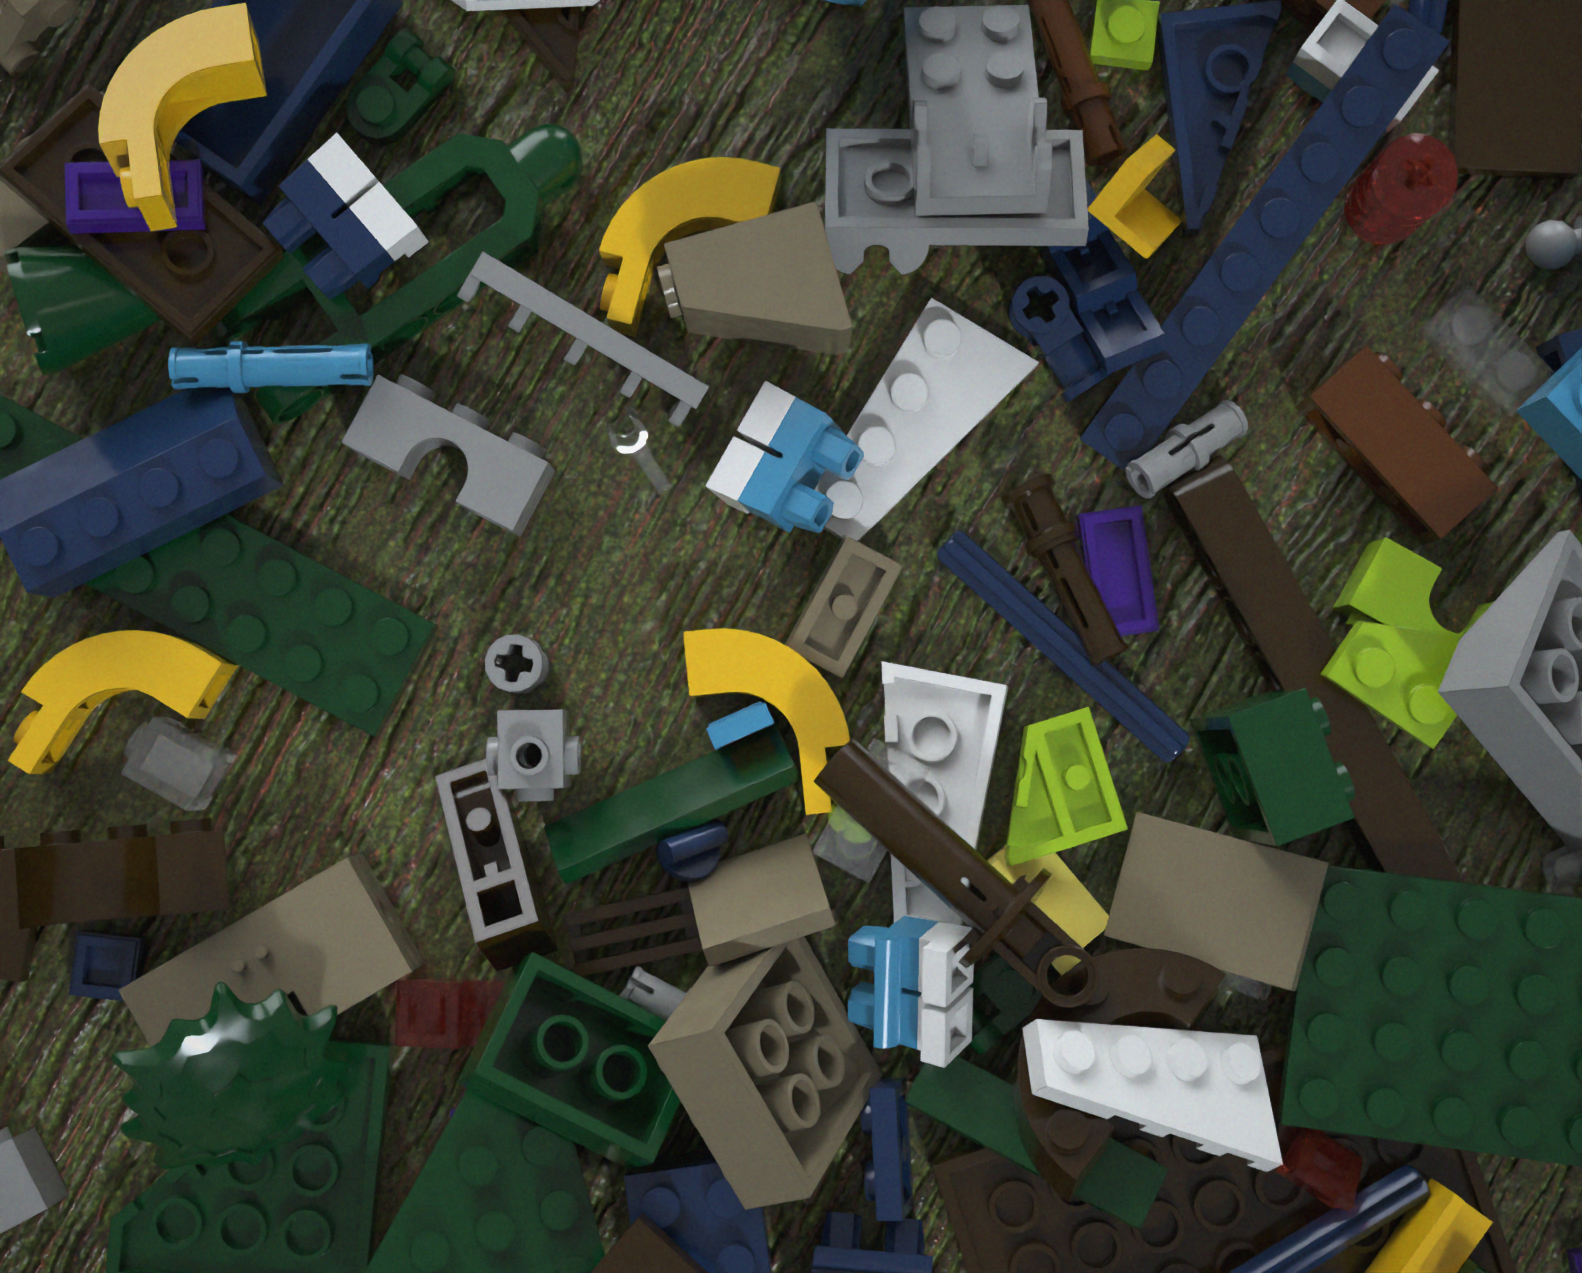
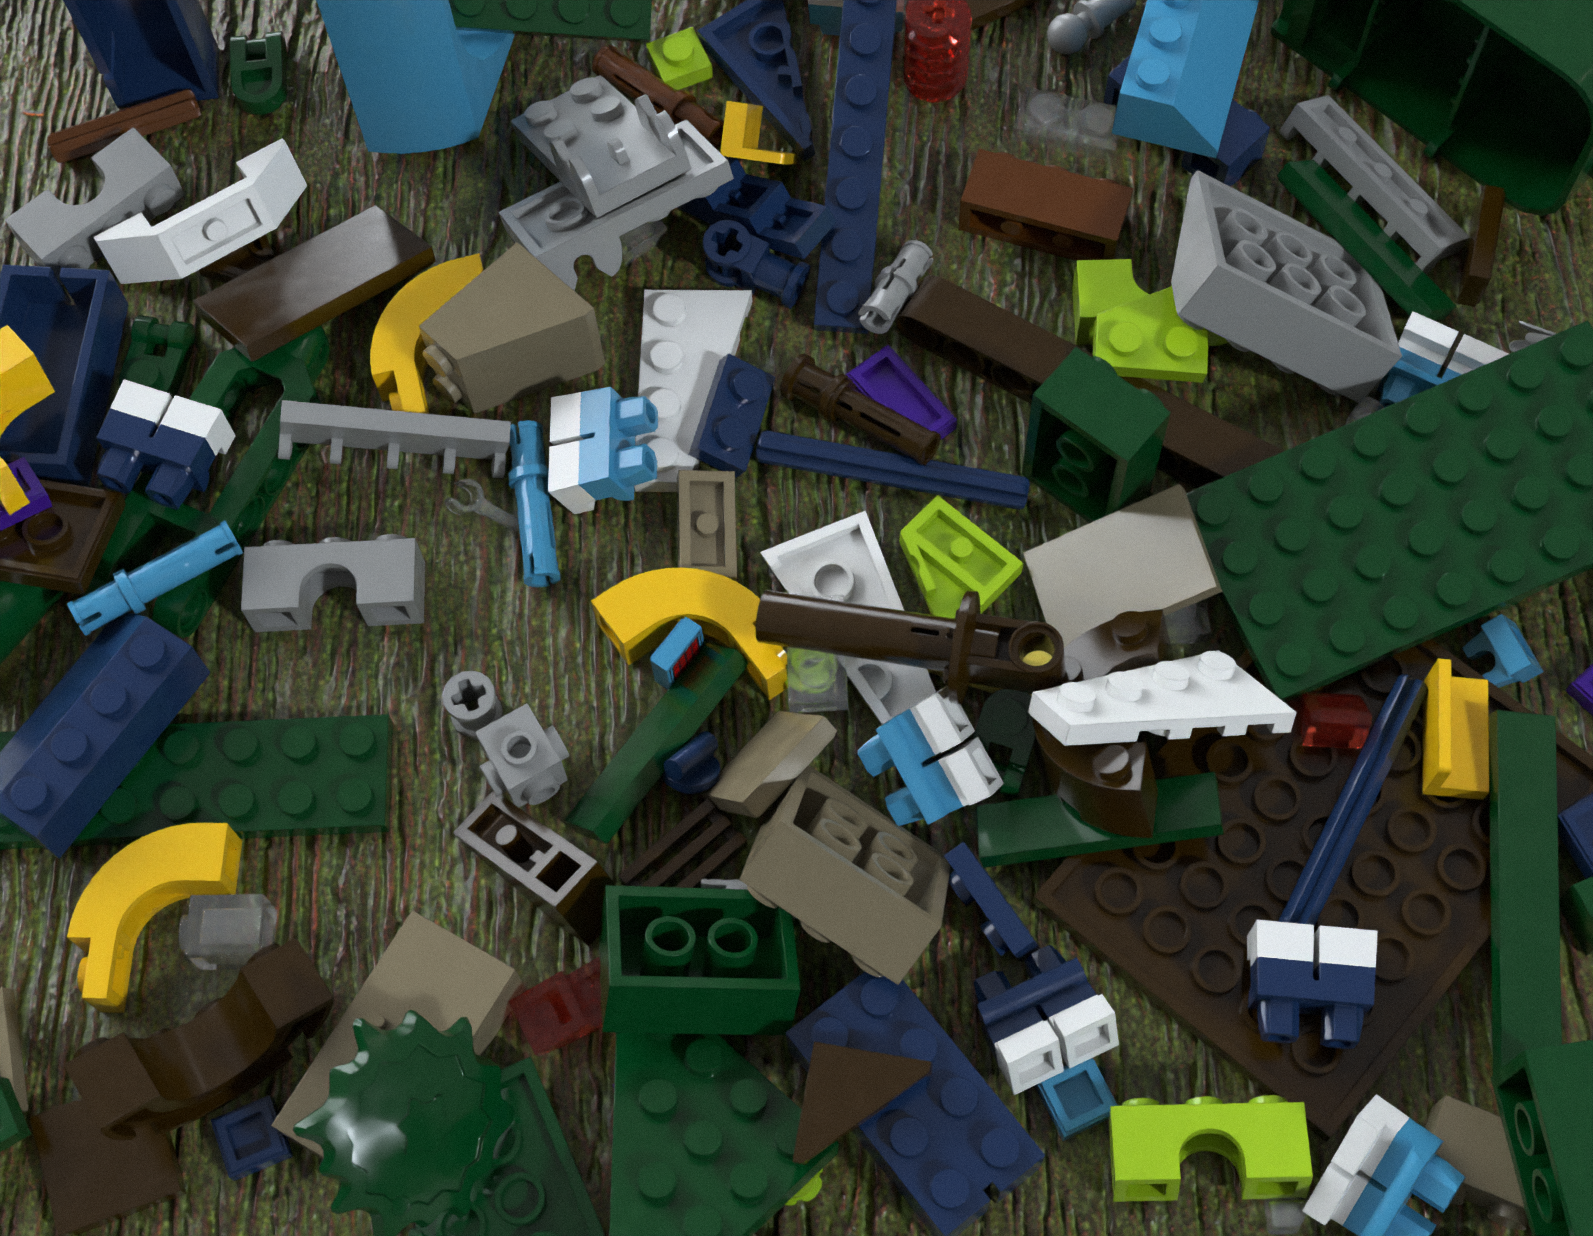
camera: 25 degrees left, 20 degrees down
none -> dark brown tile [193,205,436,362]
none -> dark azure pin [508,420,560,587]
none -> dark blue plate [688,353,776,478]
none -> dark azure tile [1462,614,1544,688]

